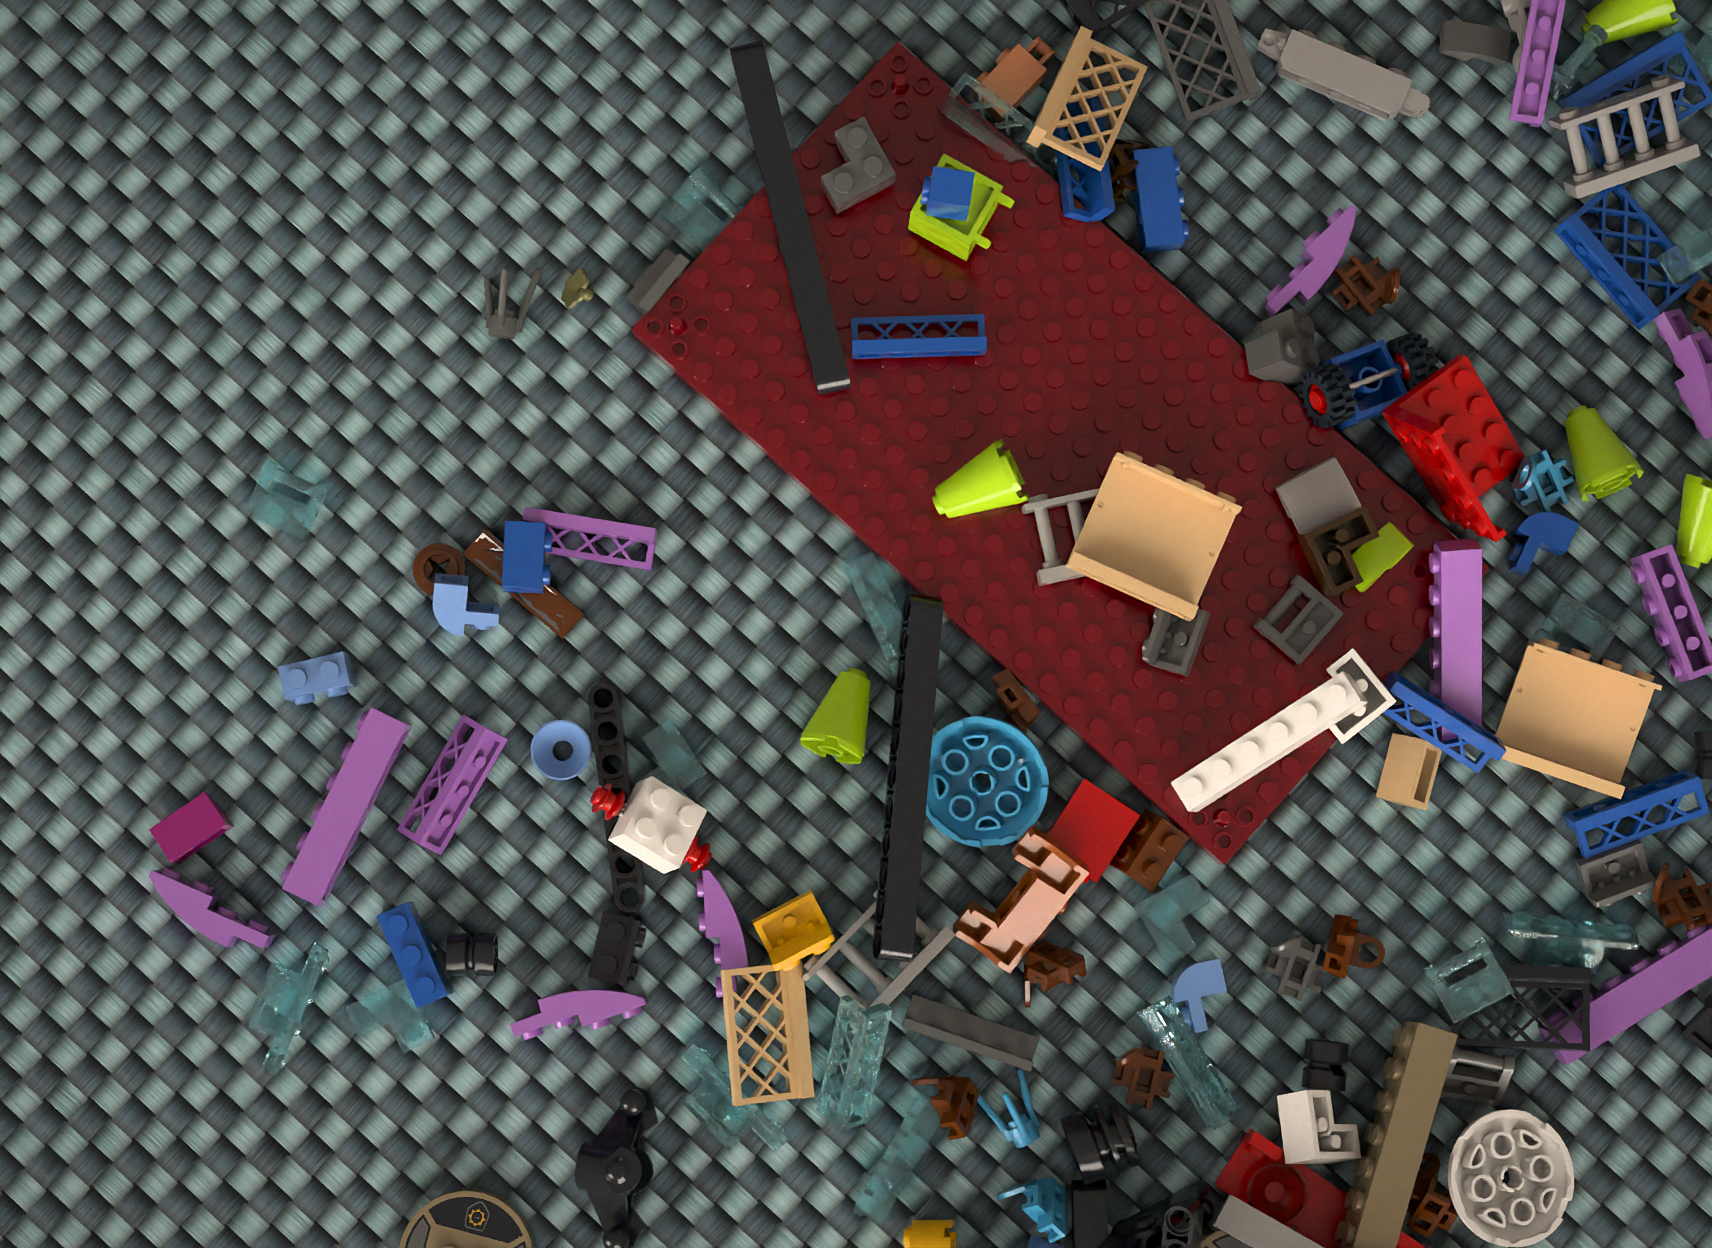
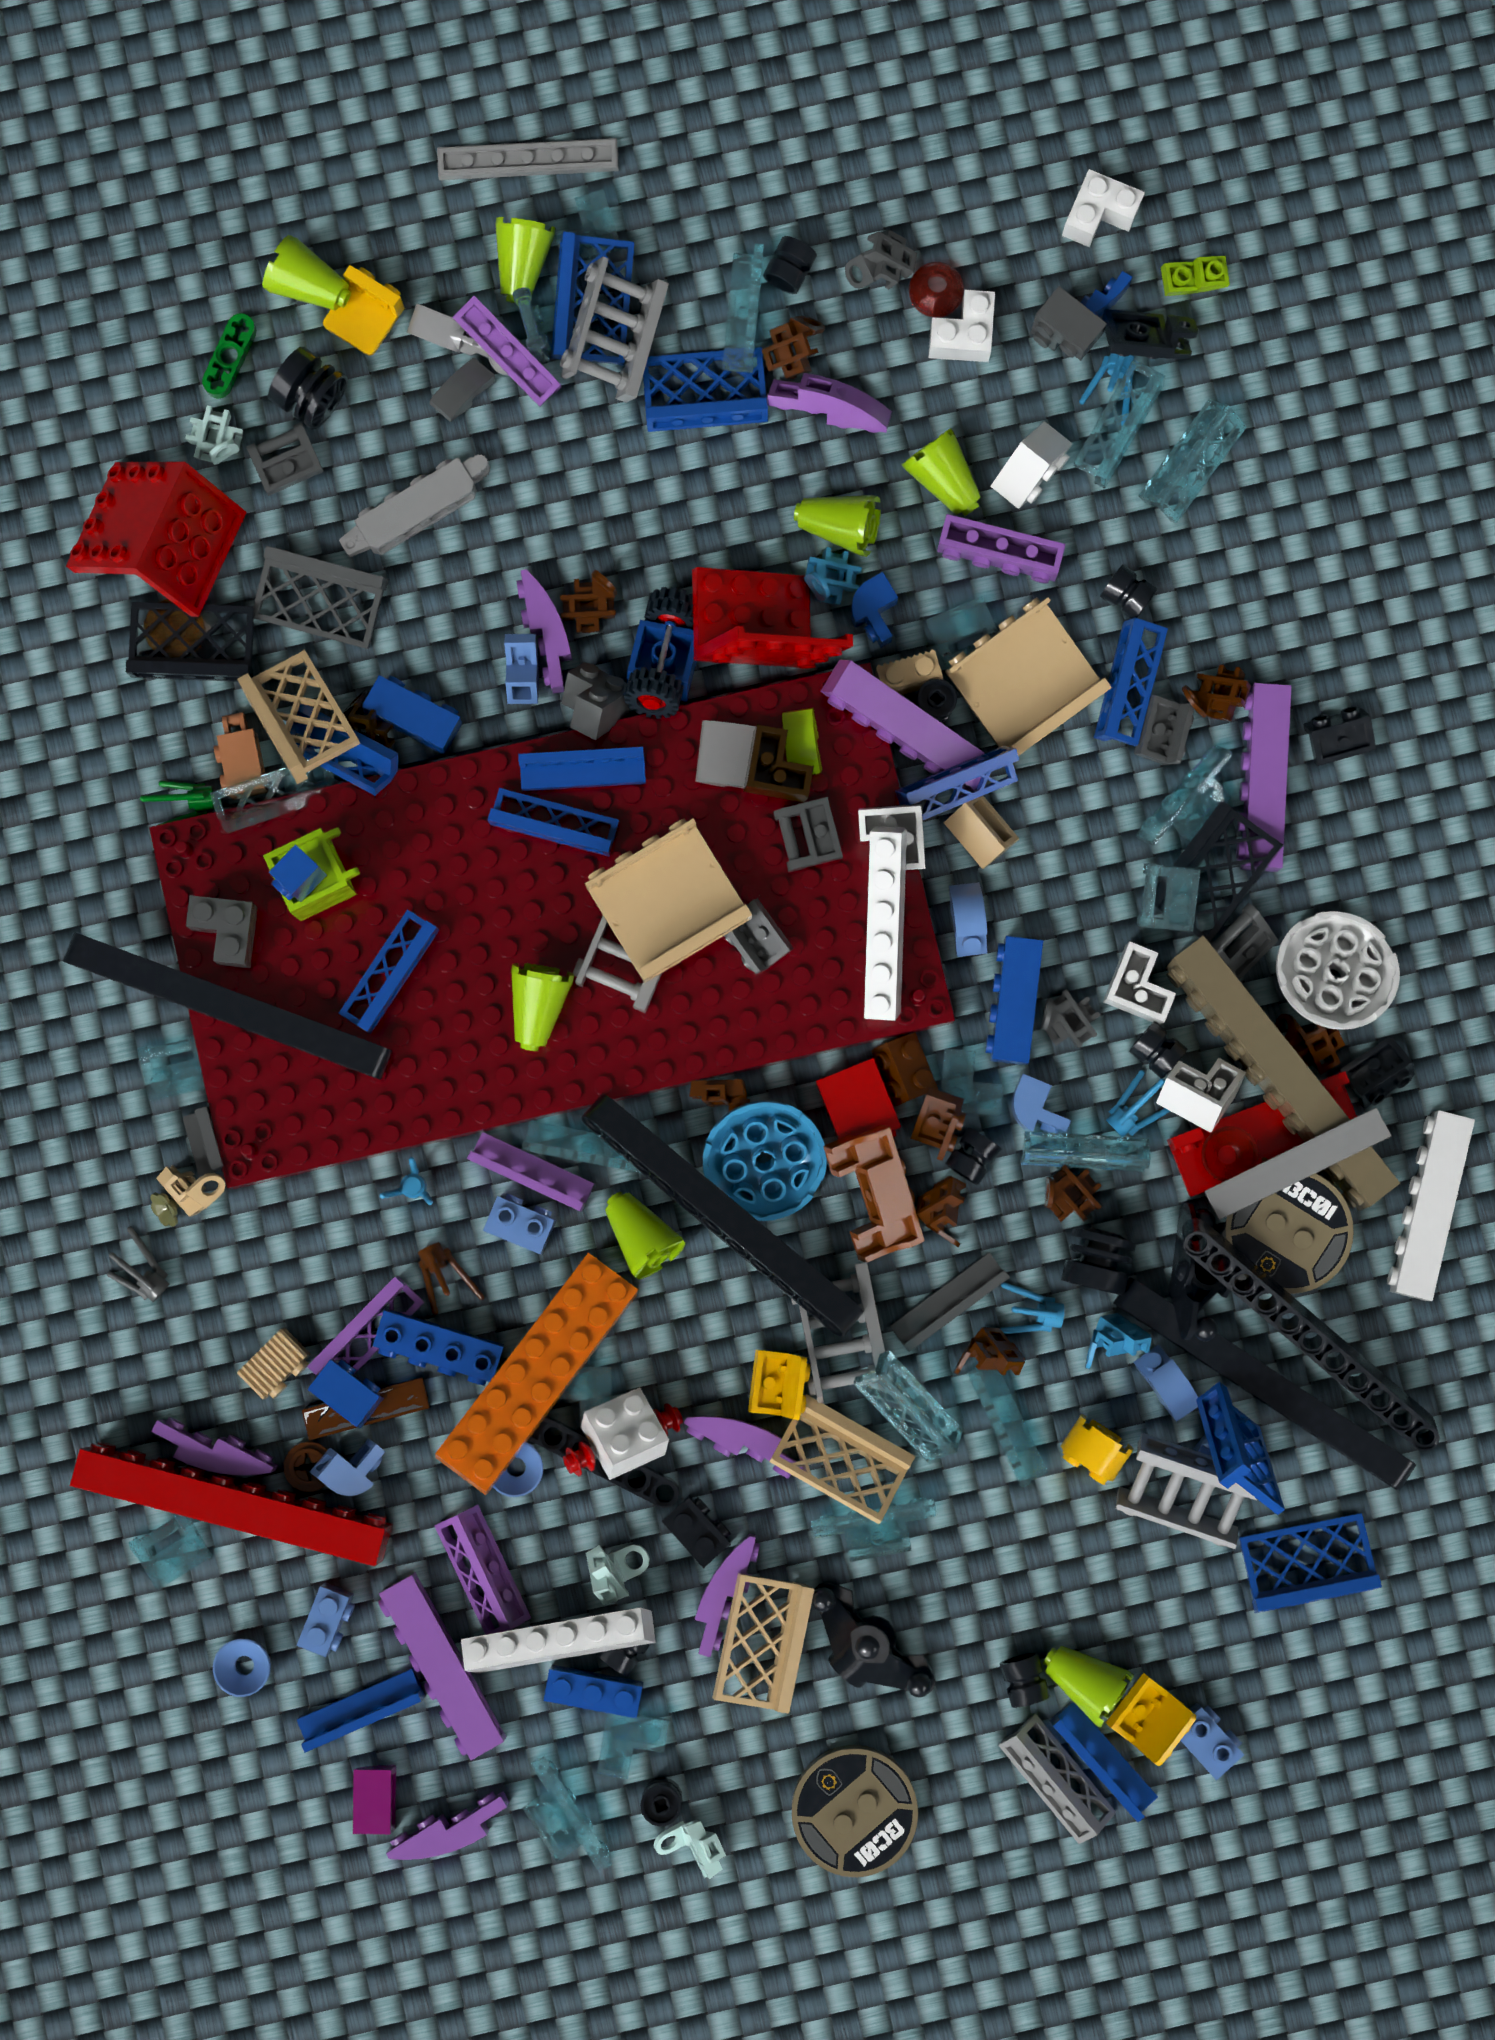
camera: 50 degrees left, 0 degrees up
reddish brown piece [1323,914,1385,979] -> none
none -> red brick [70,1442,393,1566]
none -> green plant [140,781,215,825]
none -> medium lavender slope [151,1417,278,1475]
none -> tan piece [156,1165,225,1217]
none -> medium blue piece [213,1638,271,1697]
none -> tan brick [237,1328,311,1399]
none -> blue fence [297,1668,425,1753]
none -> blue brick [373,1308,504,1386]
none -> dark azure plant [379,1157,433,1205]
none -> reddish brown plant [418,1242,485,1315]
none -> orange brick [435,1252,638,1495]
none -> white brick [461,1608,656,1673]
none -> medium lavender fence [467,1132,595,1212]
none -> medium blue brick [483,1193,557,1255]
none -> blue fence [488,788,619,857]
none -> medium blue brick [504,634,539,704]
none -> blue fence [518,747,646,791]
none -> light aqua piece [586,1544,650,1605]
none -> black wheel [640,1777,683,1827]
none -> light aqua piece [654,1820,726,1879]
none -> tan fence [712,1573,814,1714]
none -> tan brick [875,649,943,695]
none -> reddish brown bracket [910,1087,966,1161]
none -> black wheel [913,679,957,724]
none -> black wheel [945,1128,1002,1186]
none -> medium blue brick [949,882,987,957]
none -> blue brick [985,936,1043,1065]
none -> white brick [1103,942,1176,1025]
none -> dark azure plant [1106,1070,1170,1138]

